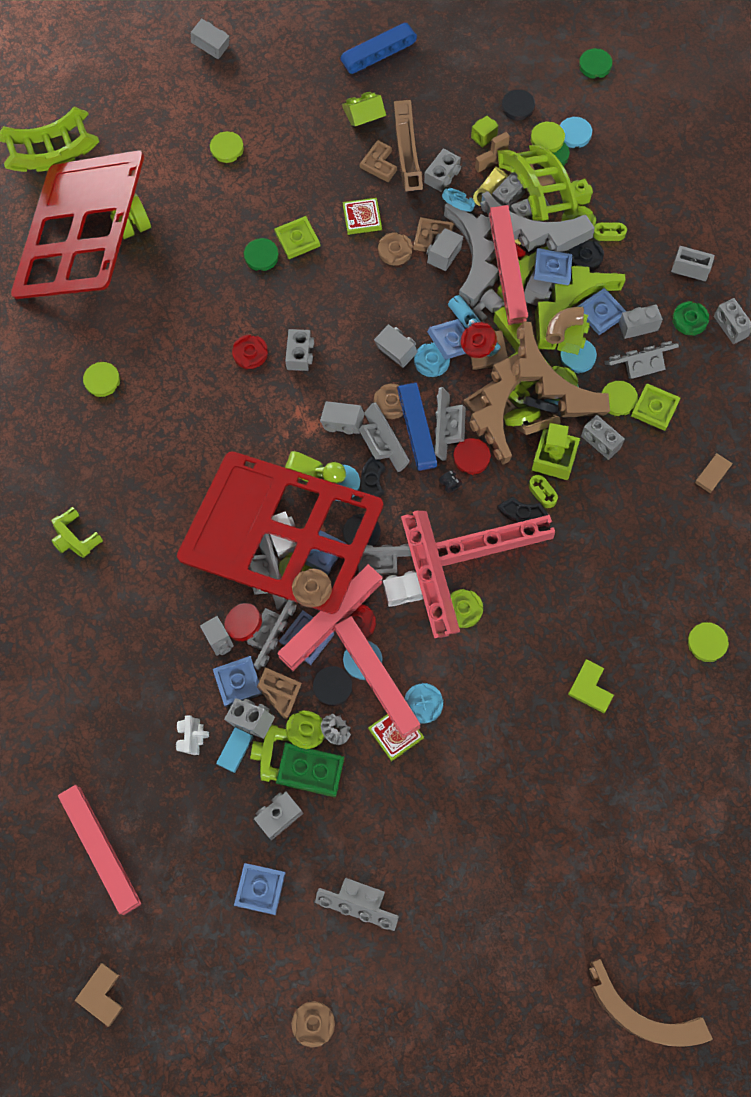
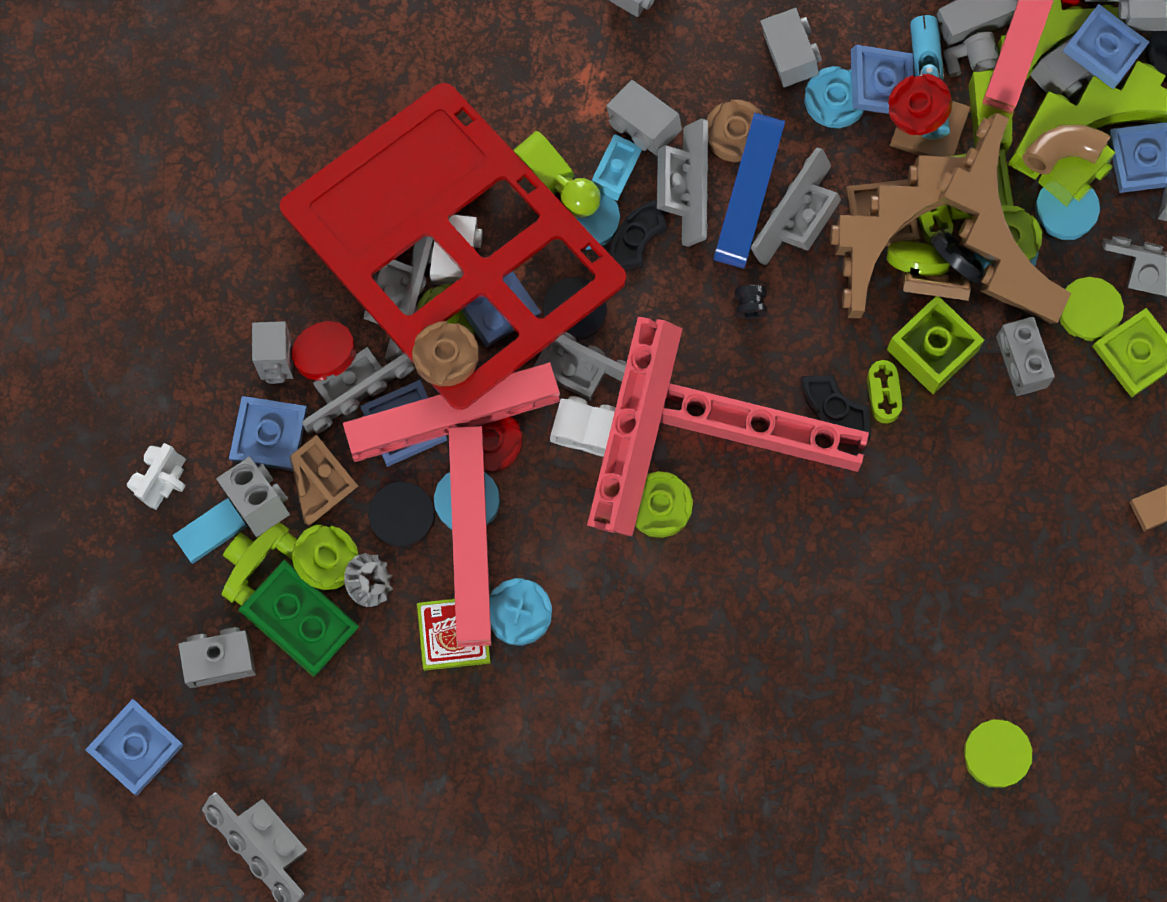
camera: 25 degrees right, 5 degrees up
lime connector [51,507,103,558] -> none
red tile [453,438,491,475] -> none
lime brick [544,423,570,455] -> none
lime tile [568,659,614,713] -> none
none -> medium azure plate [591,134,642,201]

